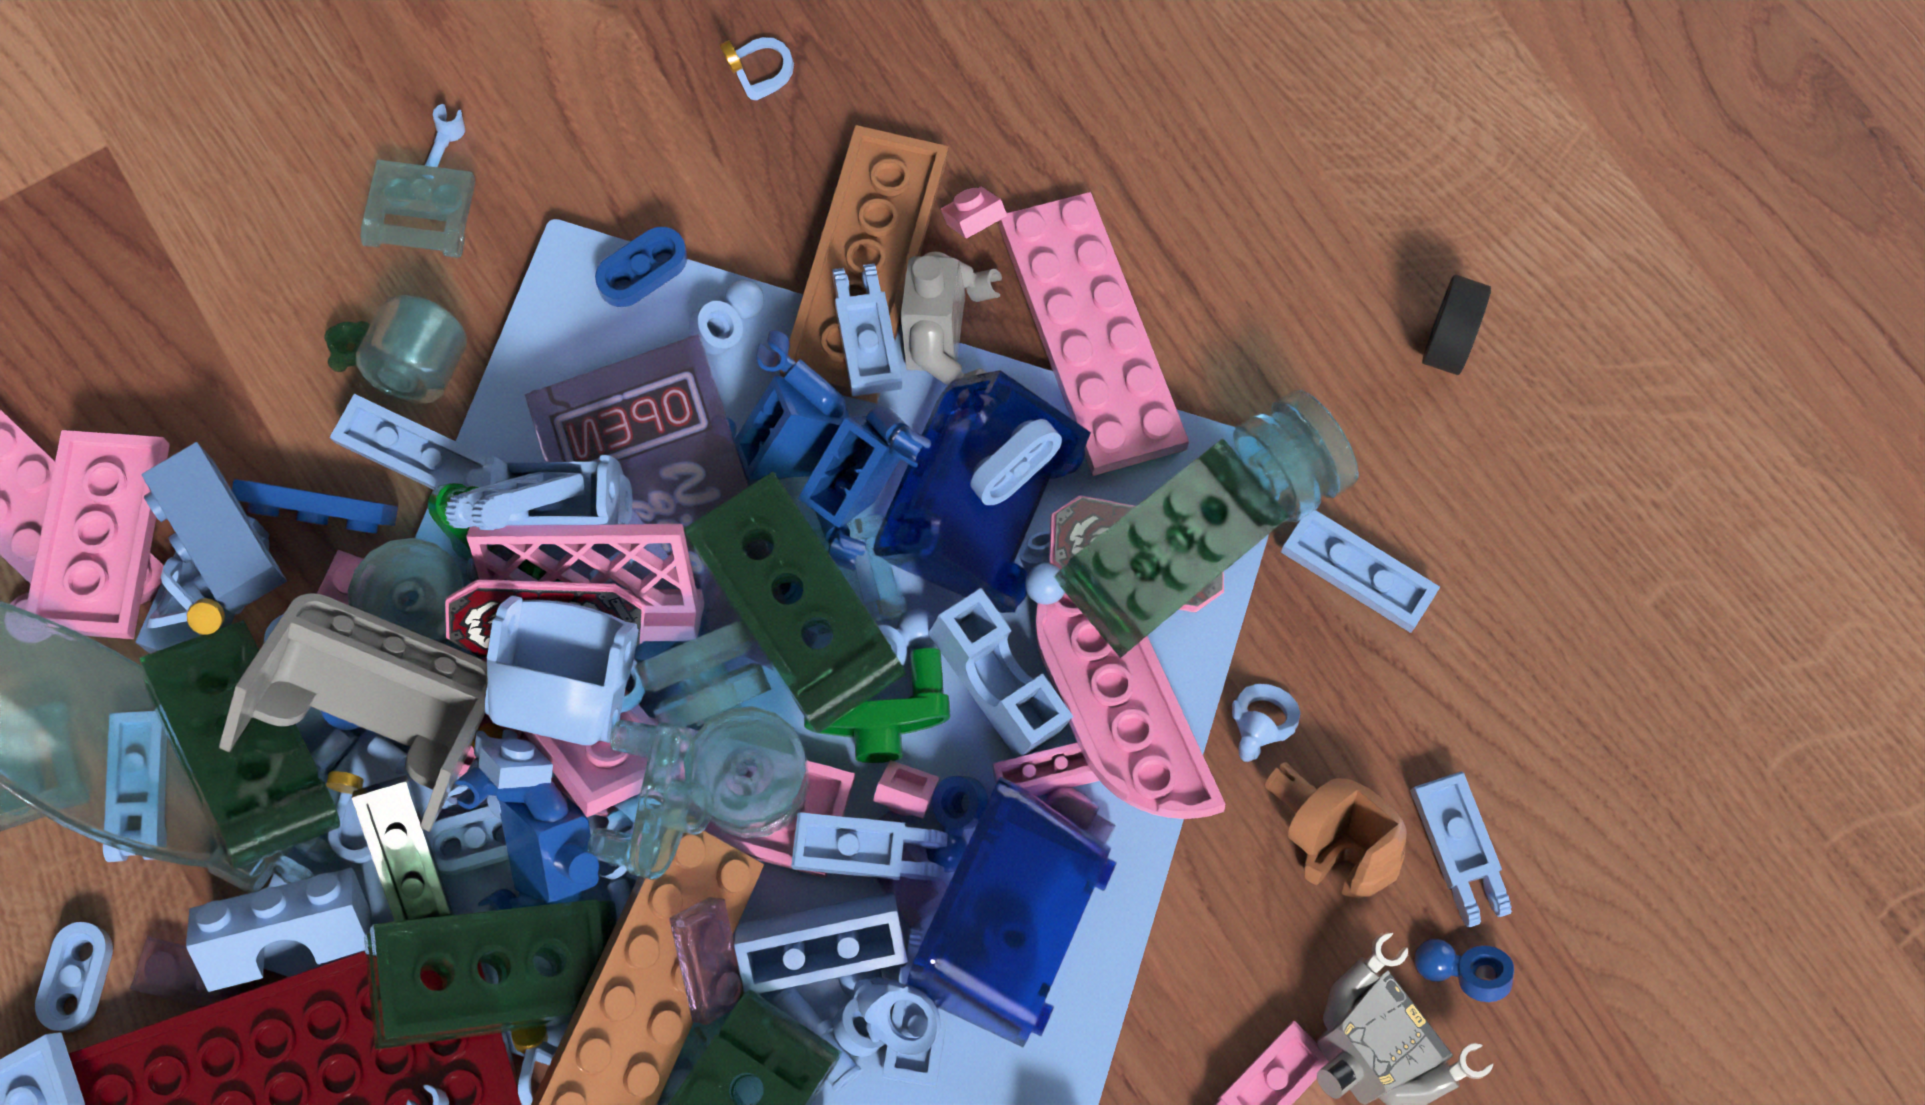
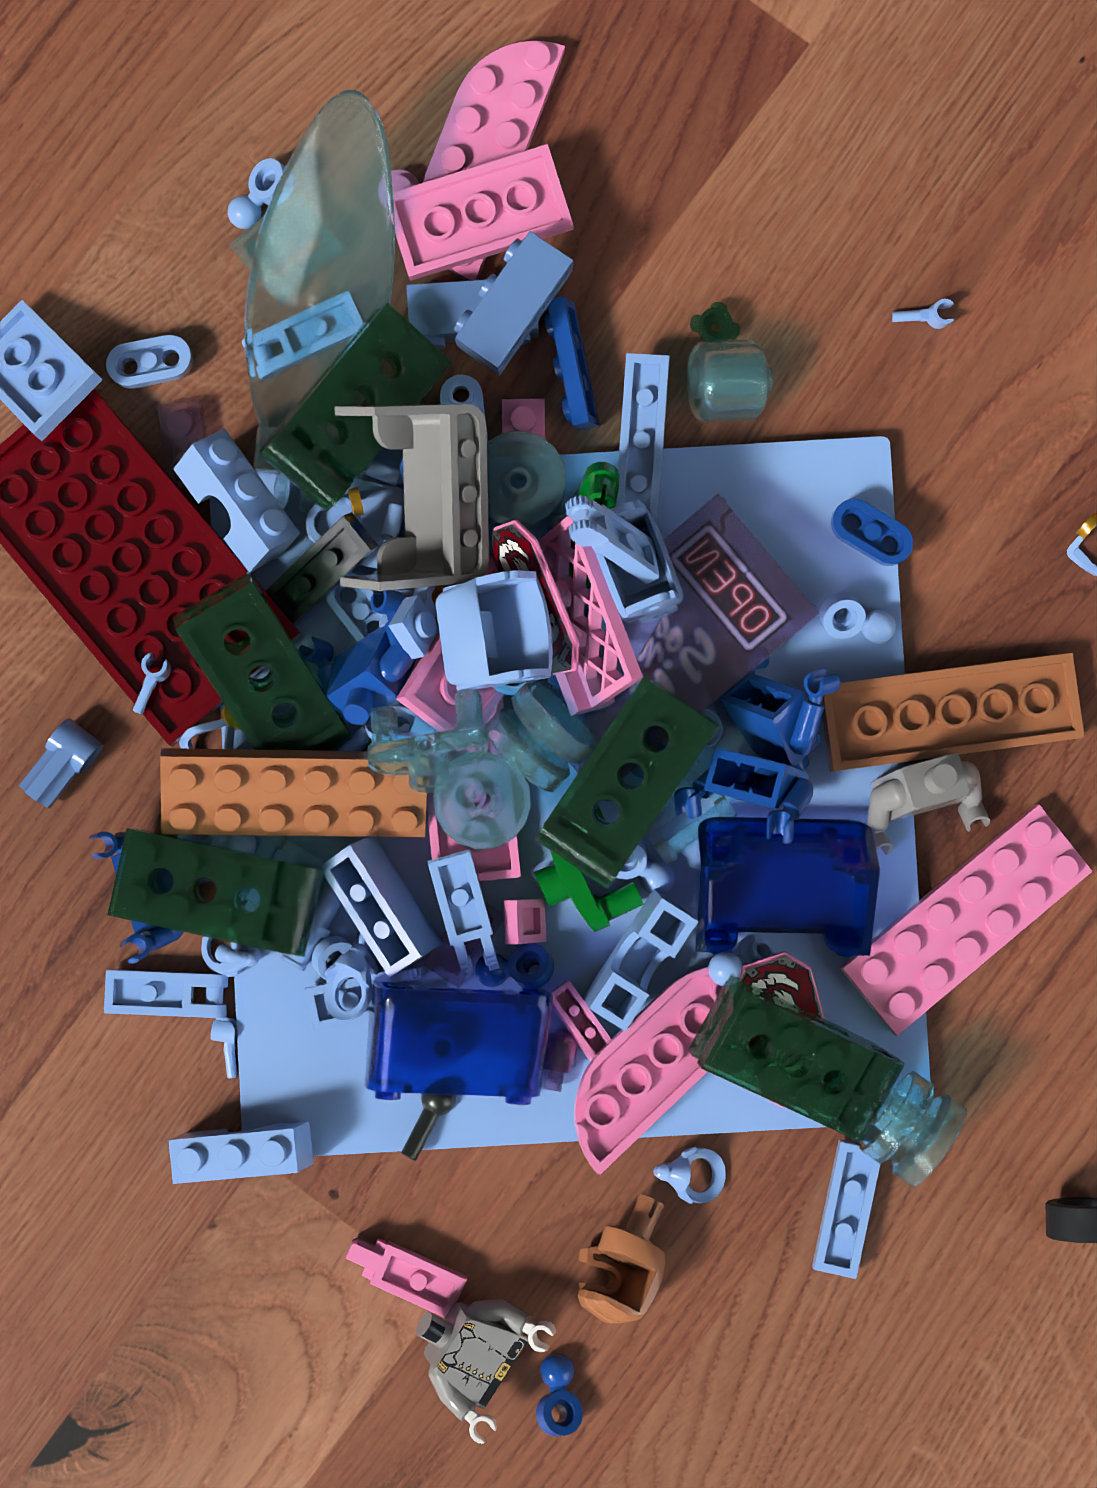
camera: 75 degrees right, 15 degrees up
piece [147,557,225,635] -> none
clear light blue plate [360,160,476,258] -> none
clear purple plate [669,897,747,1025] -> none
light blue hinge [832,263,902,397] -> none
bright pink plate [941,186,1007,238] -> none
light blue plate [970,419,1062,505] -> none
light blue hinge [1410,771,1512,927] -> none
none -> pearl dark grey bar [401,1081,456,1161]

